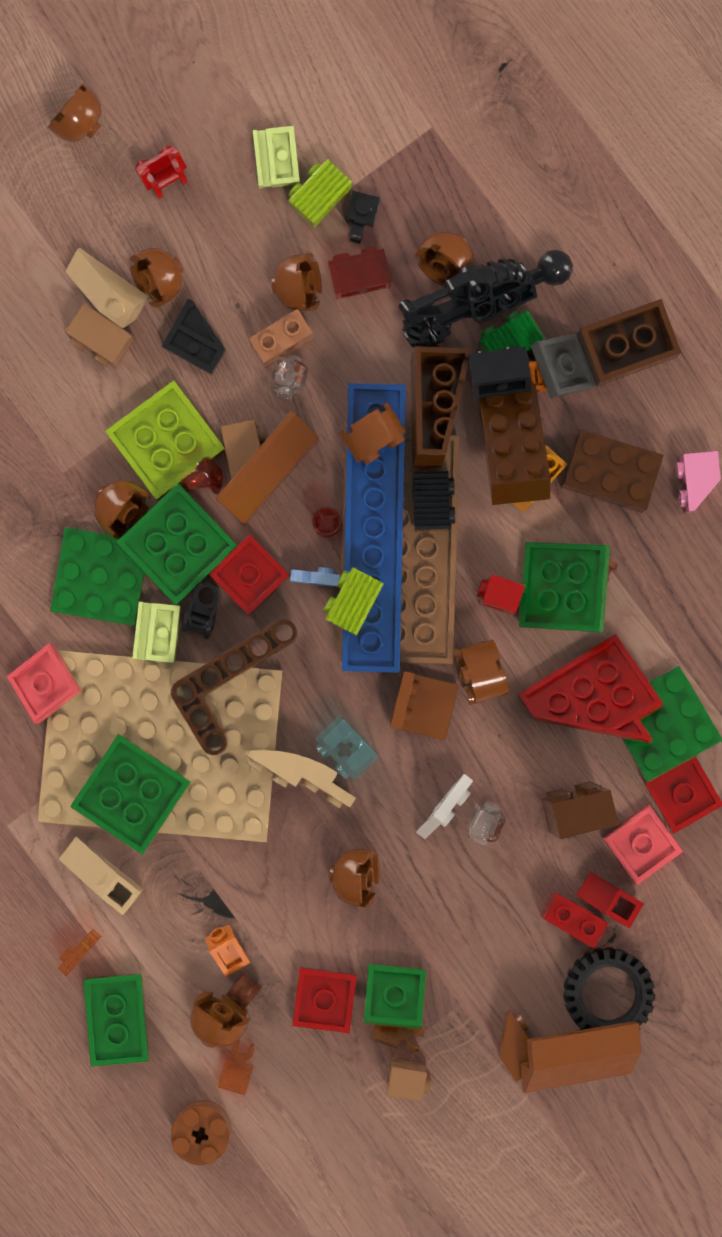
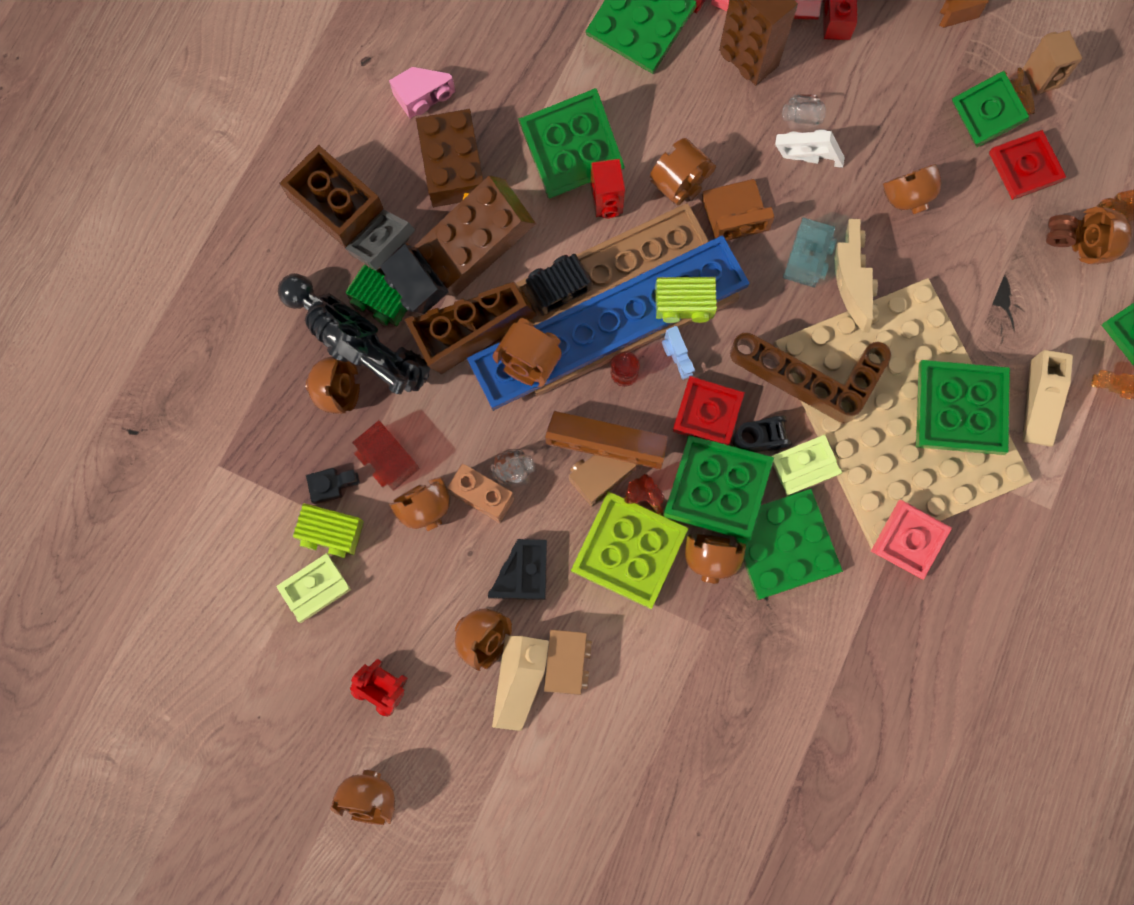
camera: 110 degrees left, 10 degrees down
orange bracket [205,924,250,977] -> none
red wing [519,634,663,743] -> none

